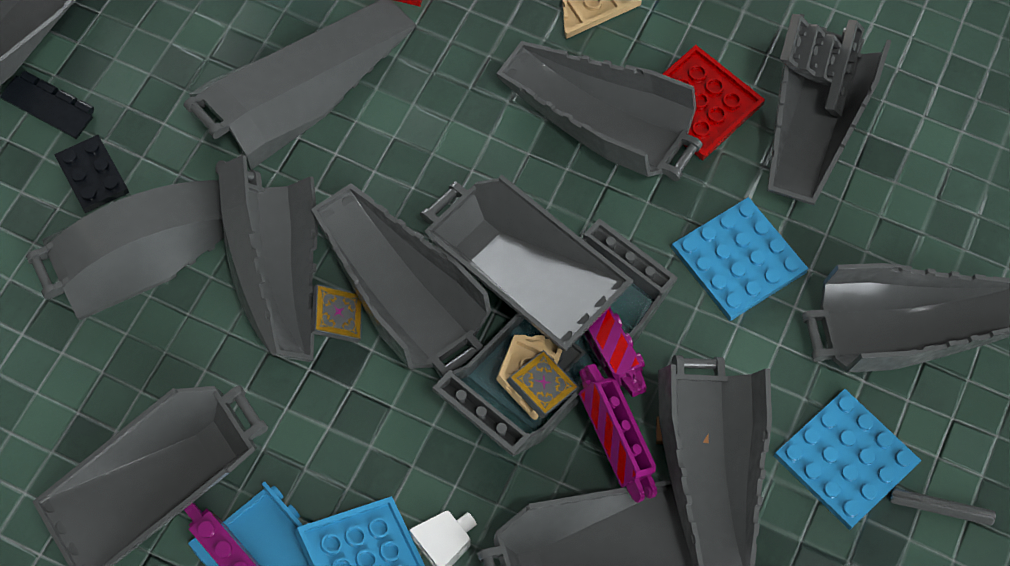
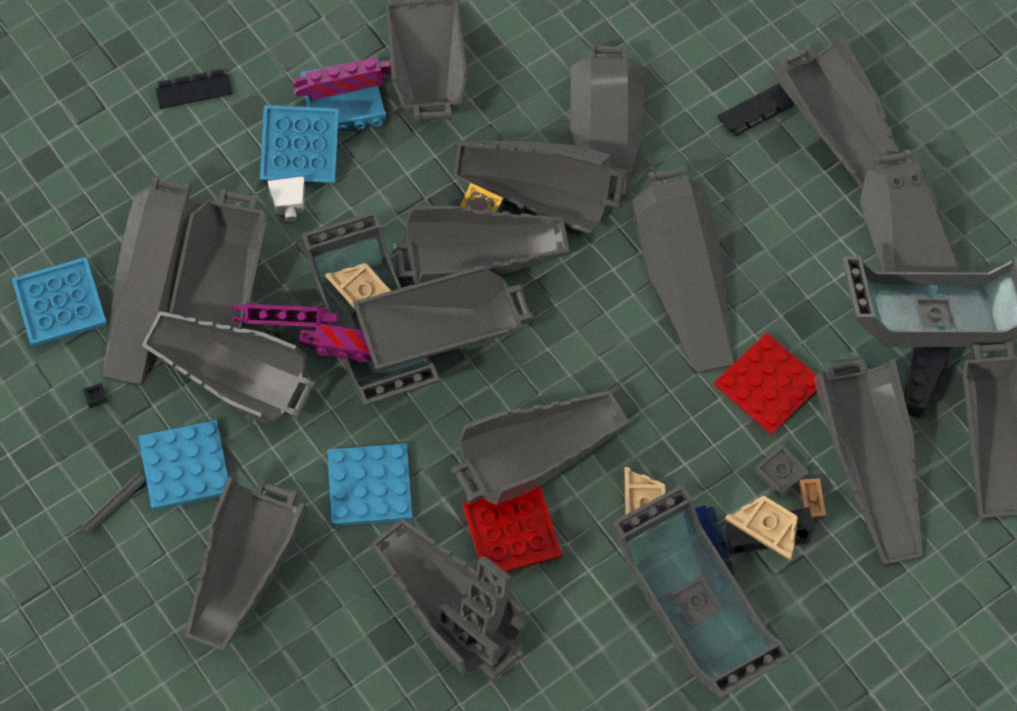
camera: 120 degrees right, 0 degrees up
black plate [54,135,129,213] -> none
tile [507,350,579,419] -> none

